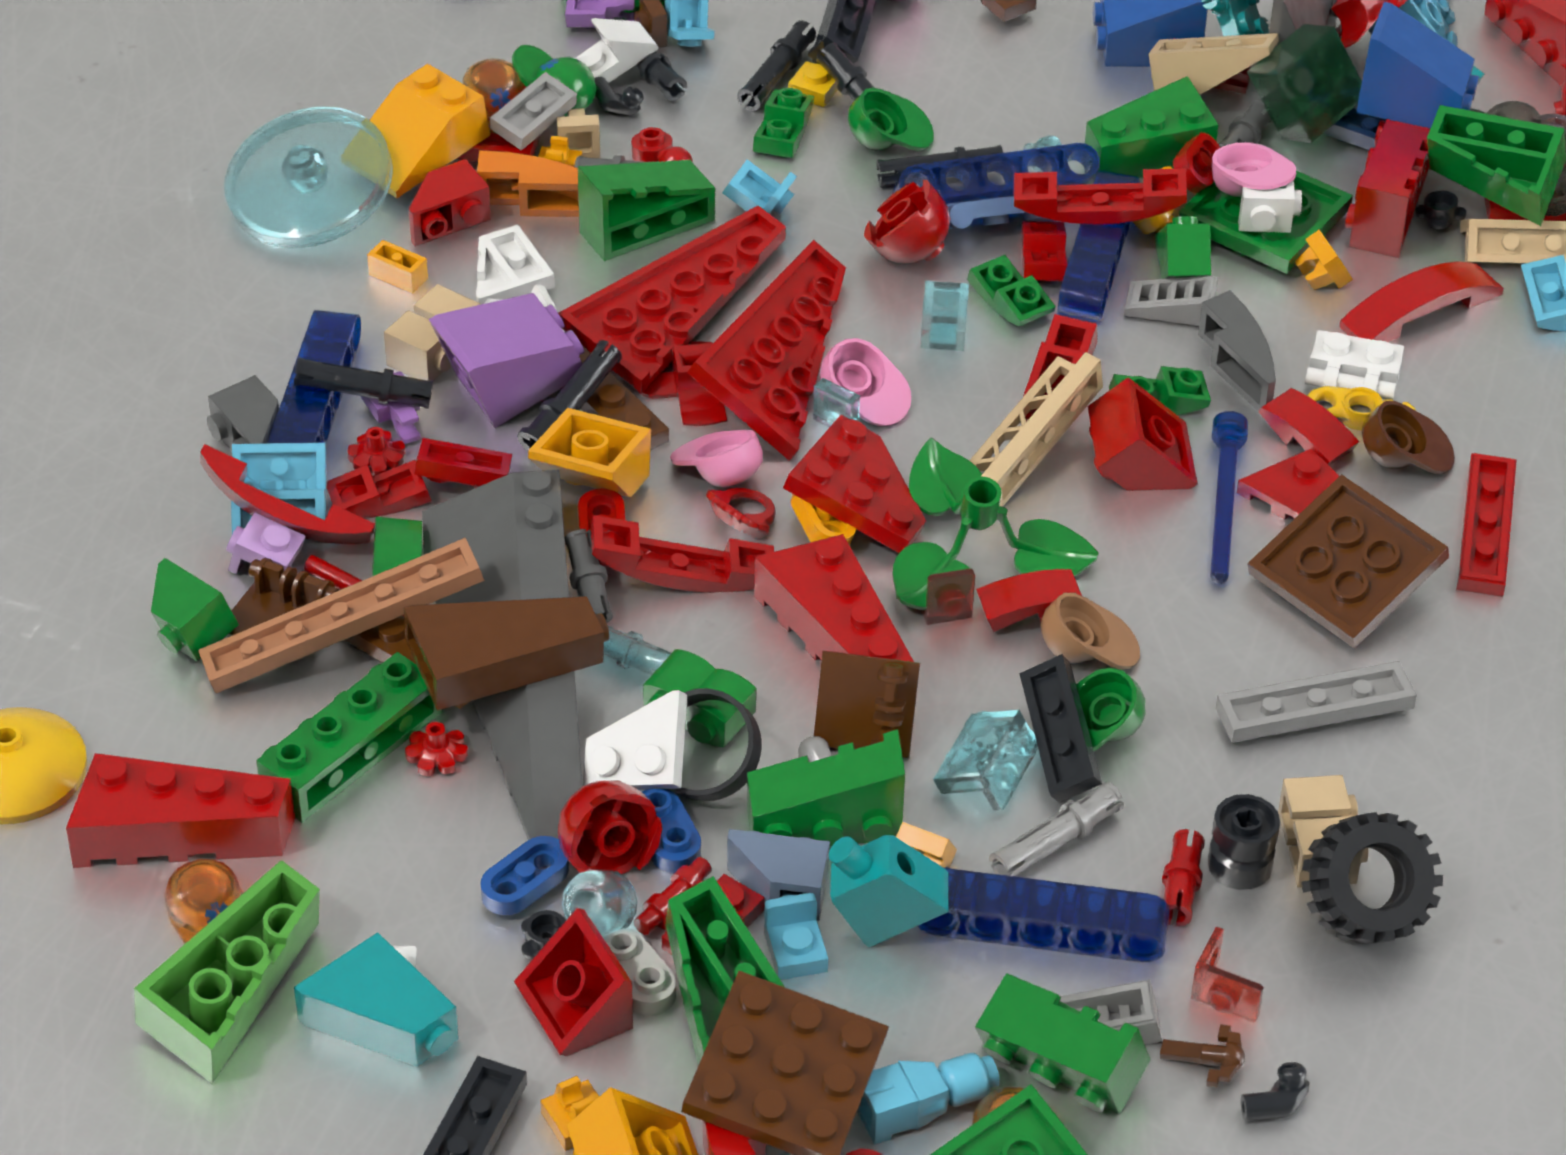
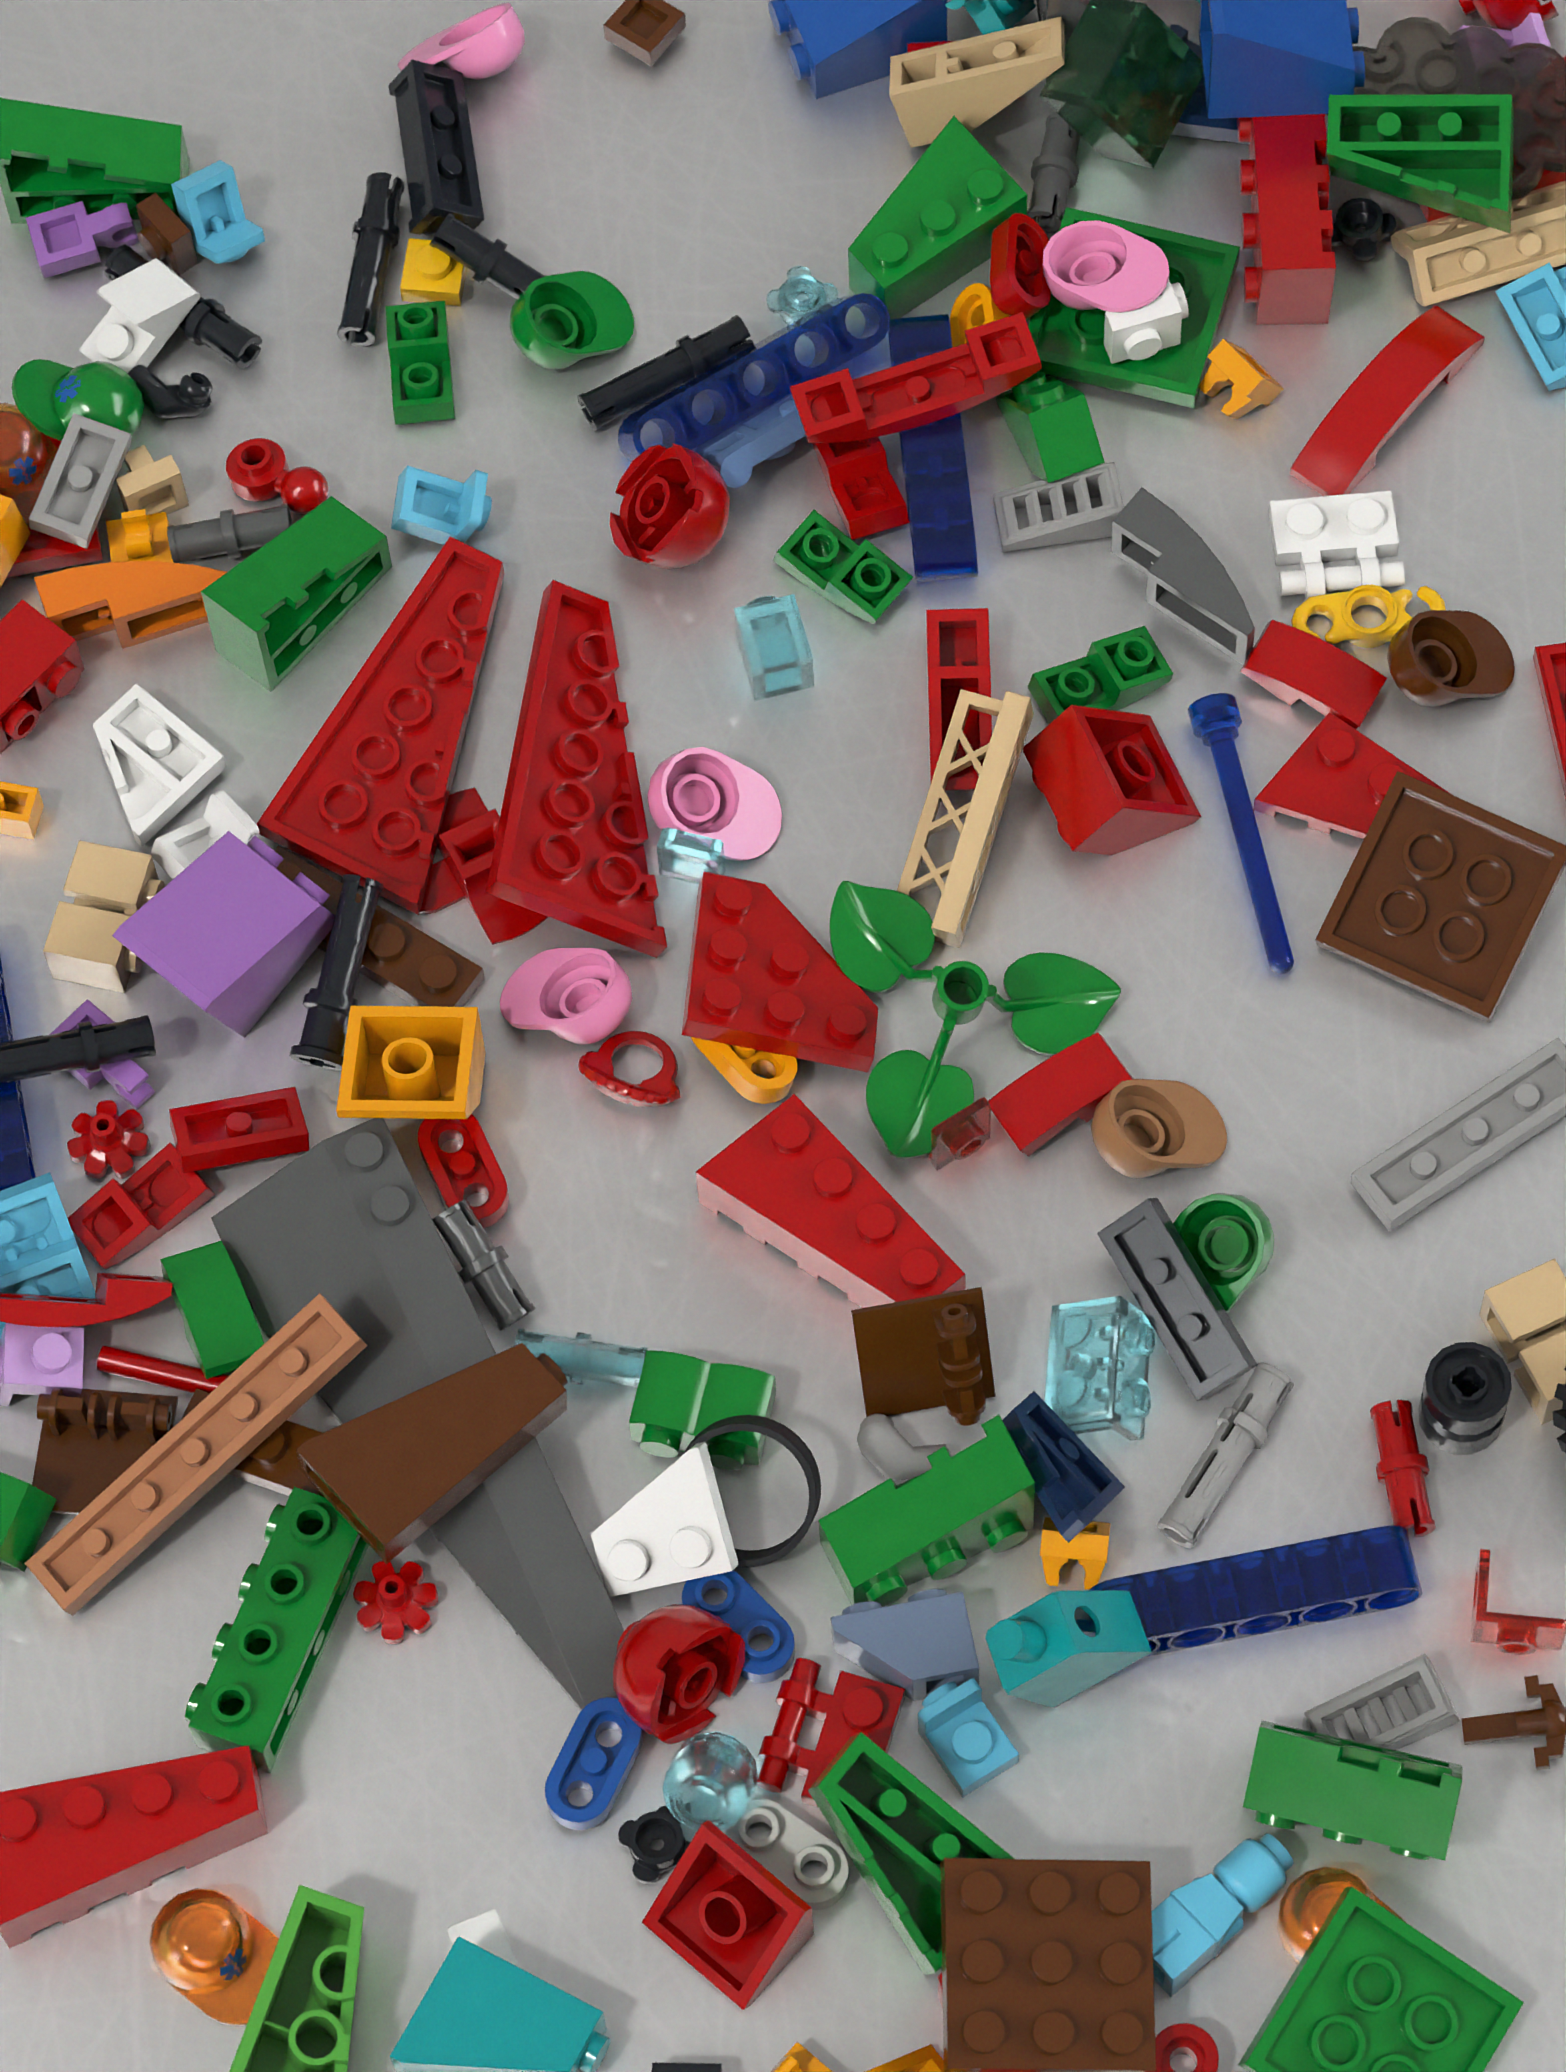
camera: 15 degrees left, 20 degrees up
red slope [591,515,774,593] -> none
none -> dark blue wing [1002,1391,1125,1543]

